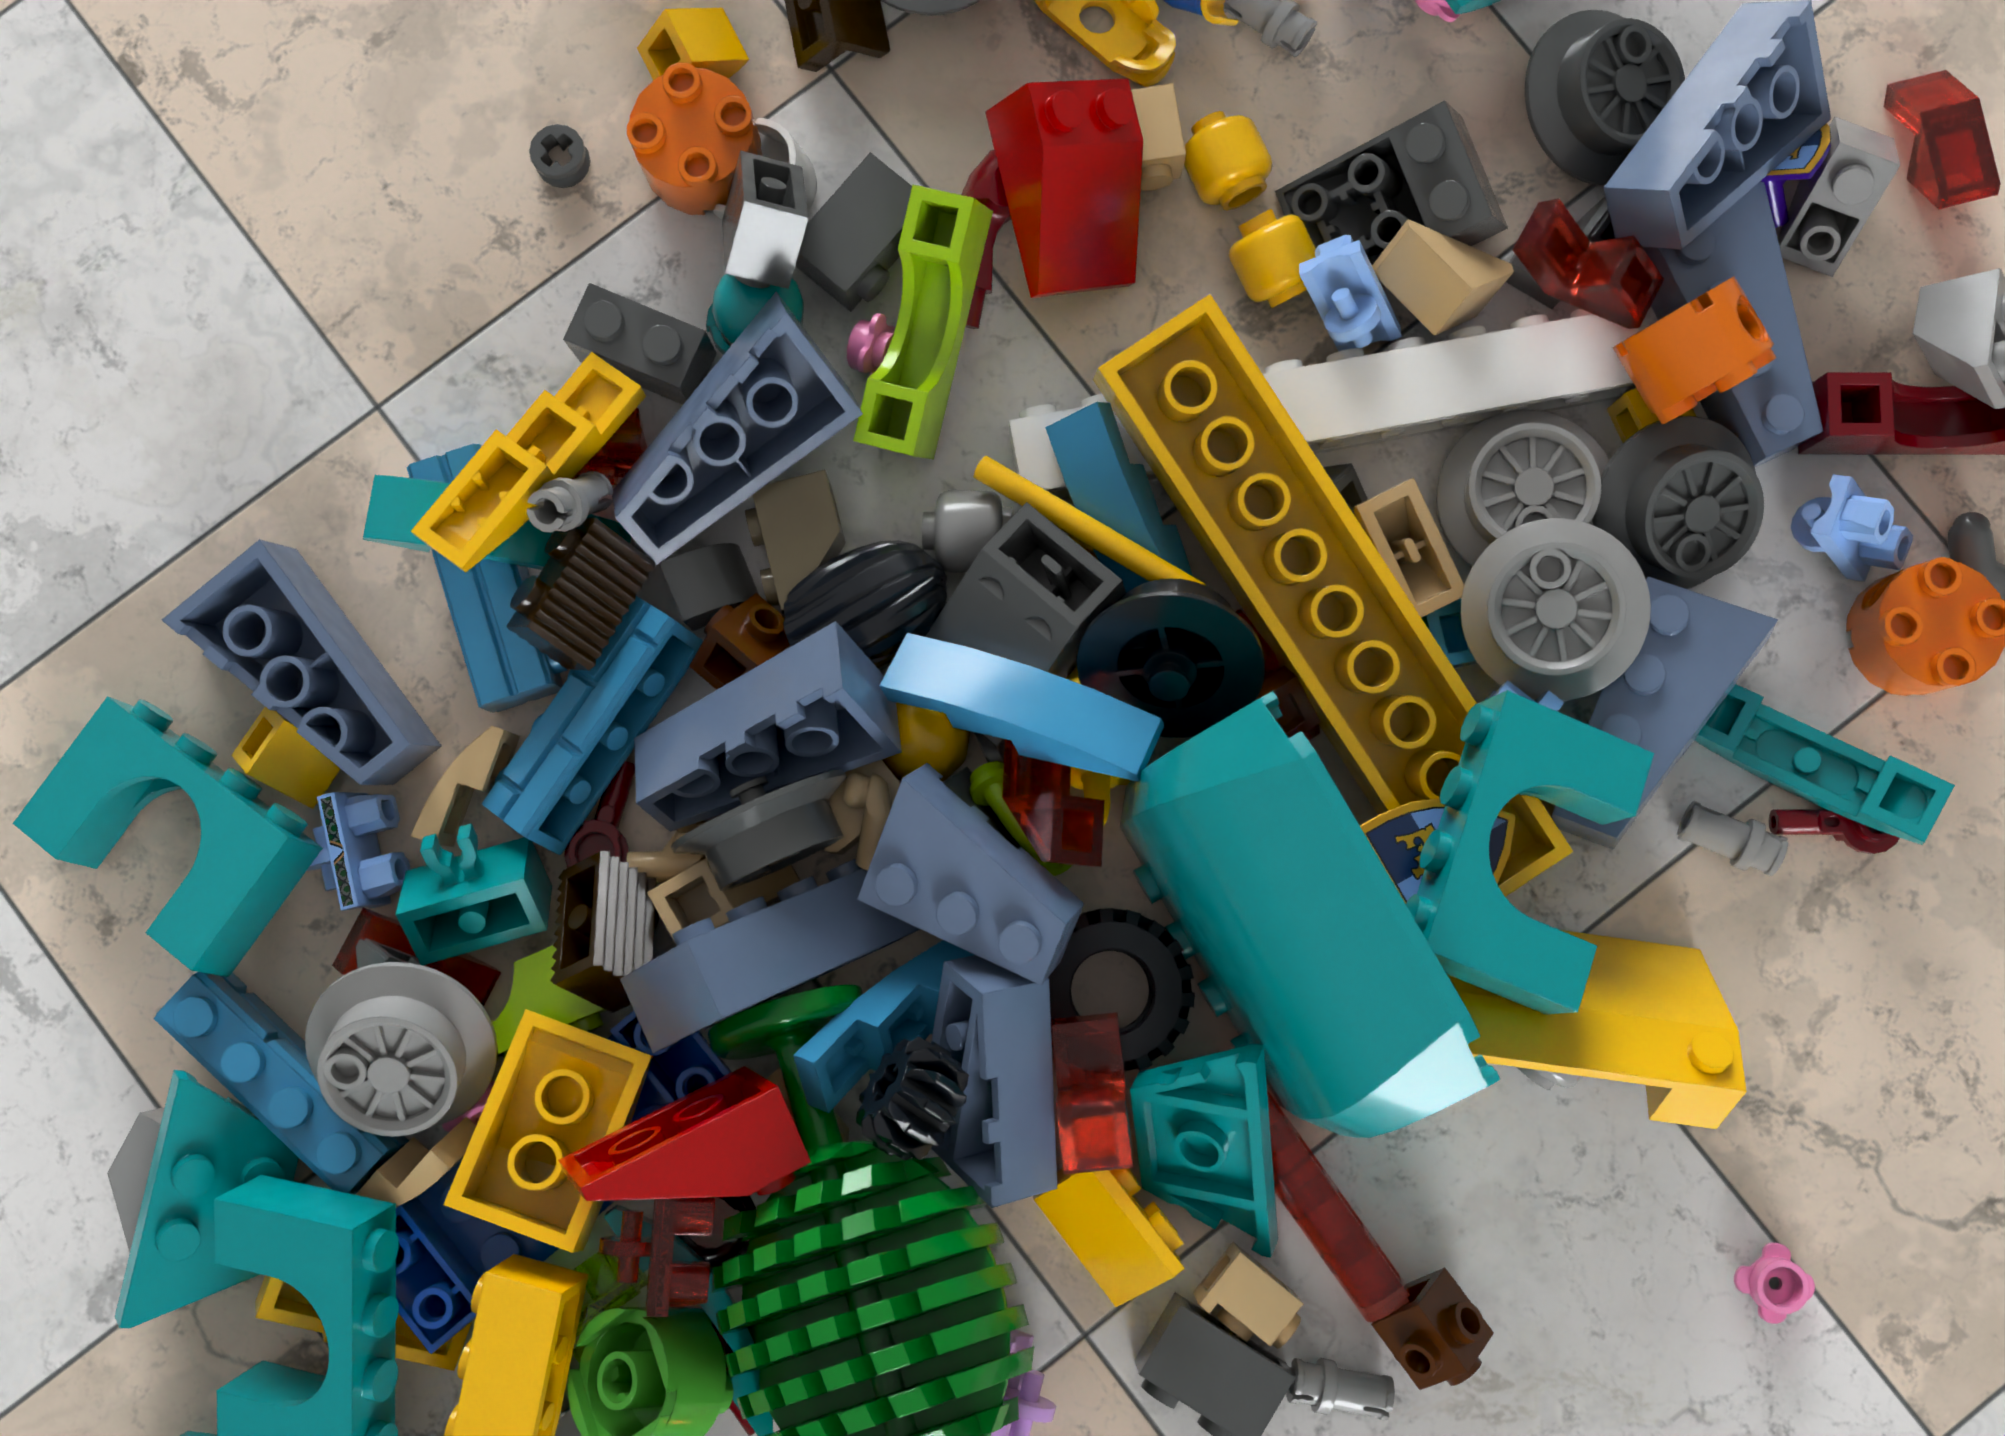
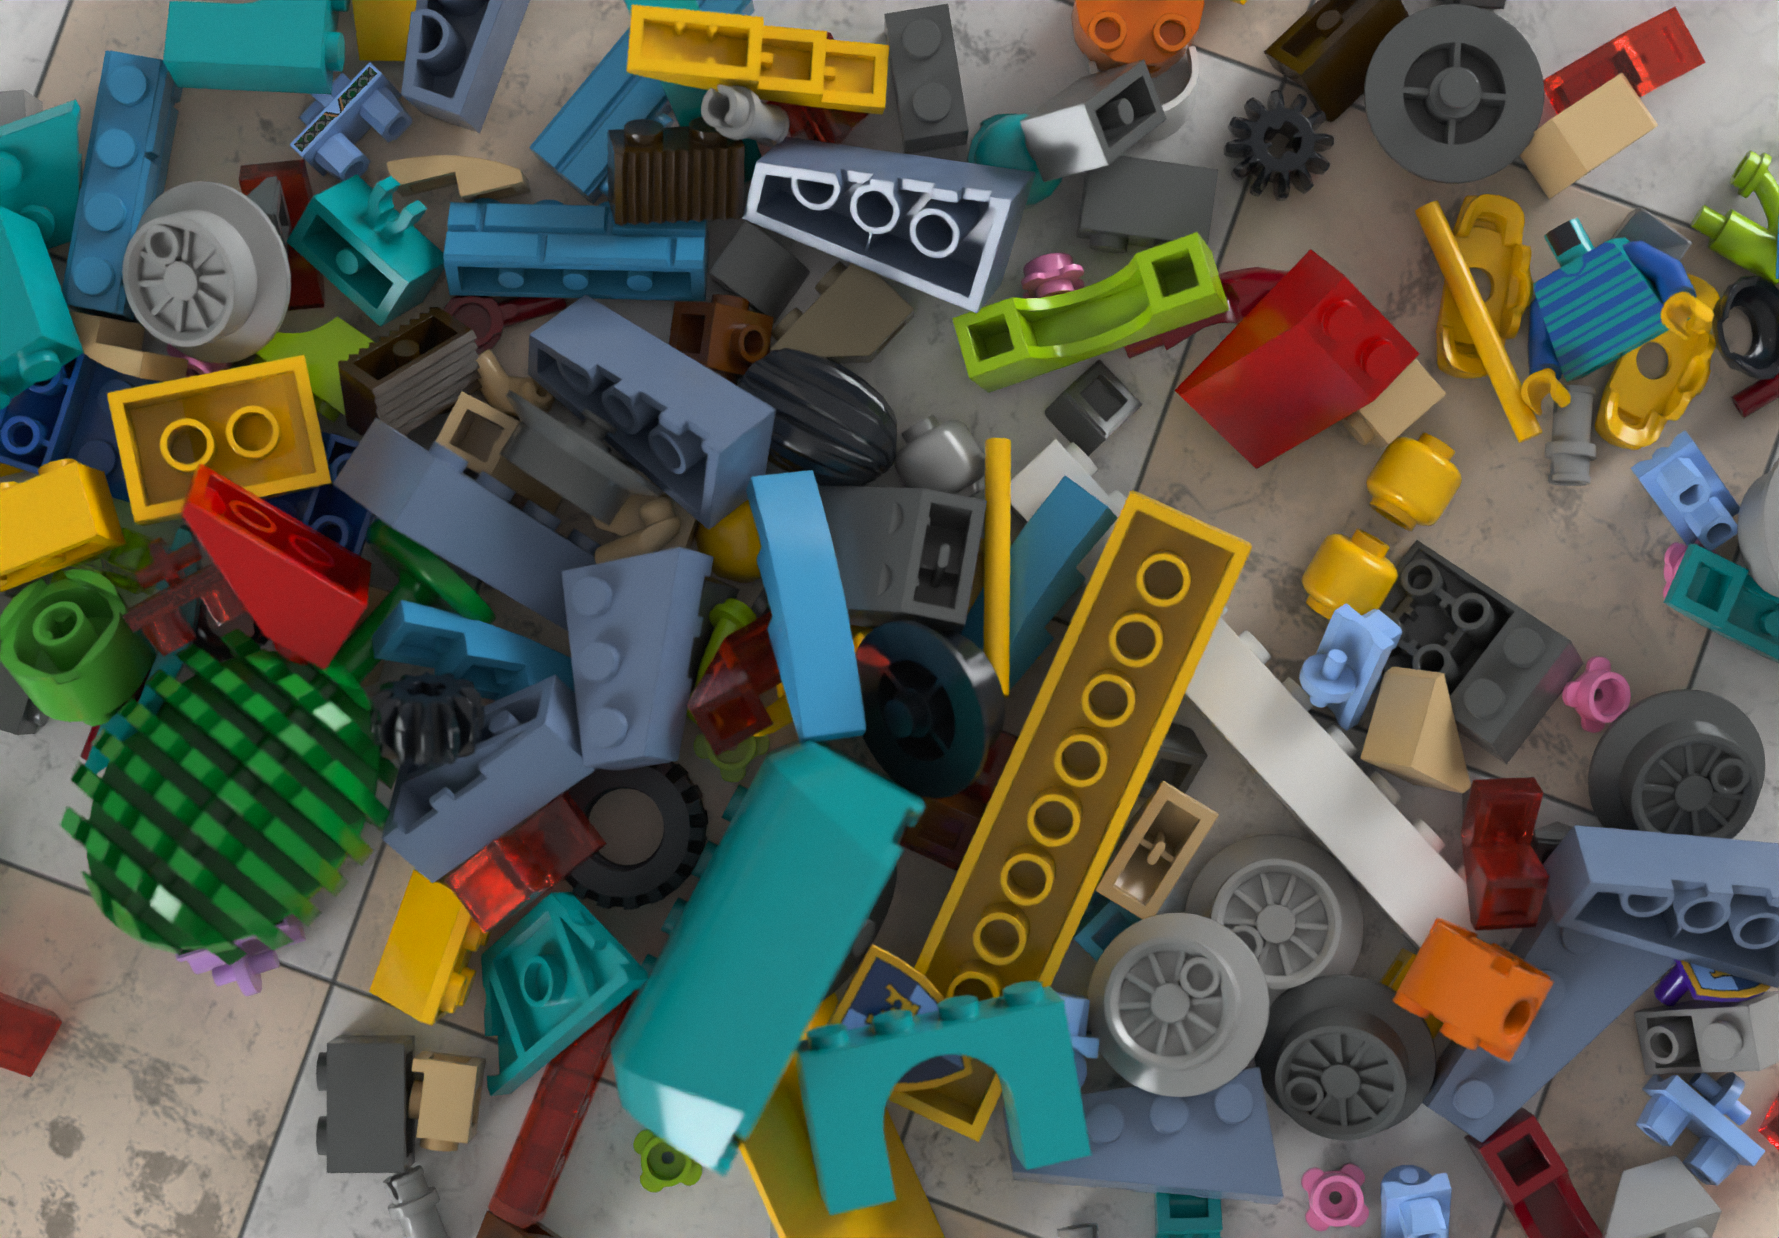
camera: 60 degrees right, 5 degrees up
none -> lime plate [633,1129,703,1193]
none -> lime plate [693,707,770,783]
none -> dark grey slope [1044,359,1143,456]
none -> black gear [1223,90,1334,201]
none -> bright pink plate [1301,1163,1369,1231]
none -> yellow bar [1414,200,1543,443]
none -> bright pink plate [1562,656,1631,733]
none -> light blue hips [1636,1072,1765,1186]

